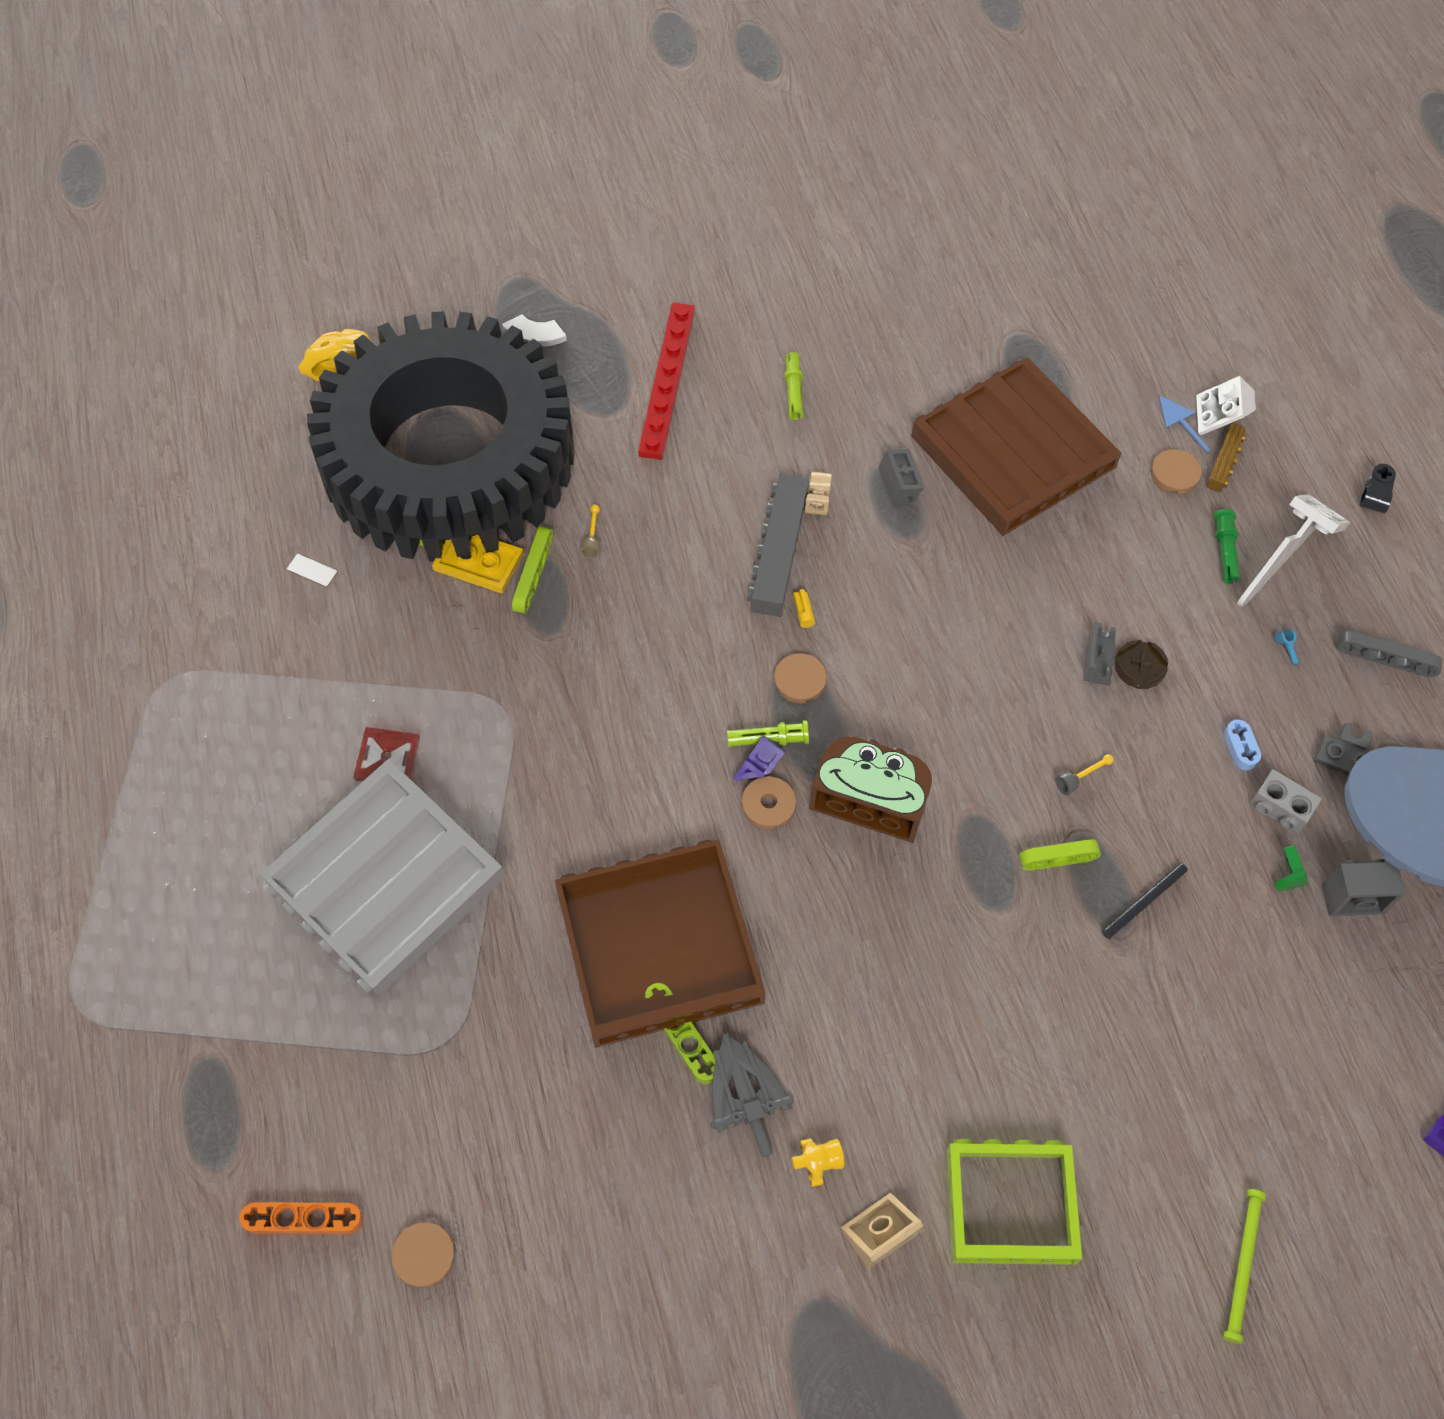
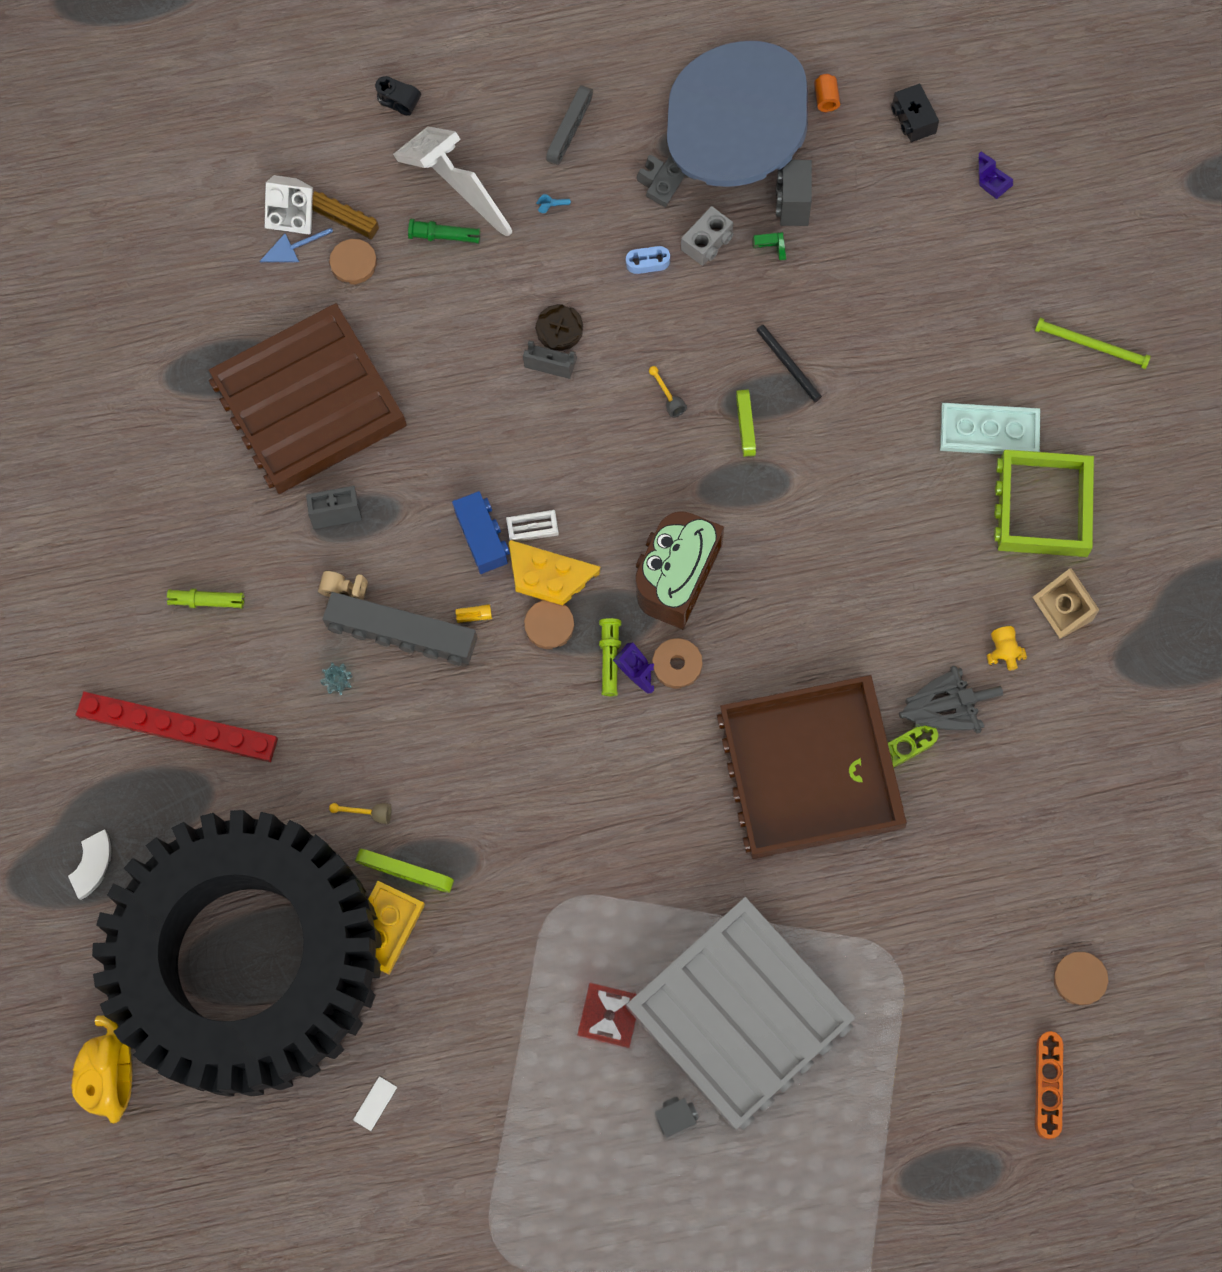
camera: 80 degrees left, 10 degrees up
none -> clear light blue gear [320,662,353,695]
none -> blue brick [452,491,510,574]
none -> white tile [506,510,559,542]
none -> yellow wing [509,540,601,606]
none -> dark grey brick [655,1096,699,1141]
none -> light aqua tile [940,403,1040,454]

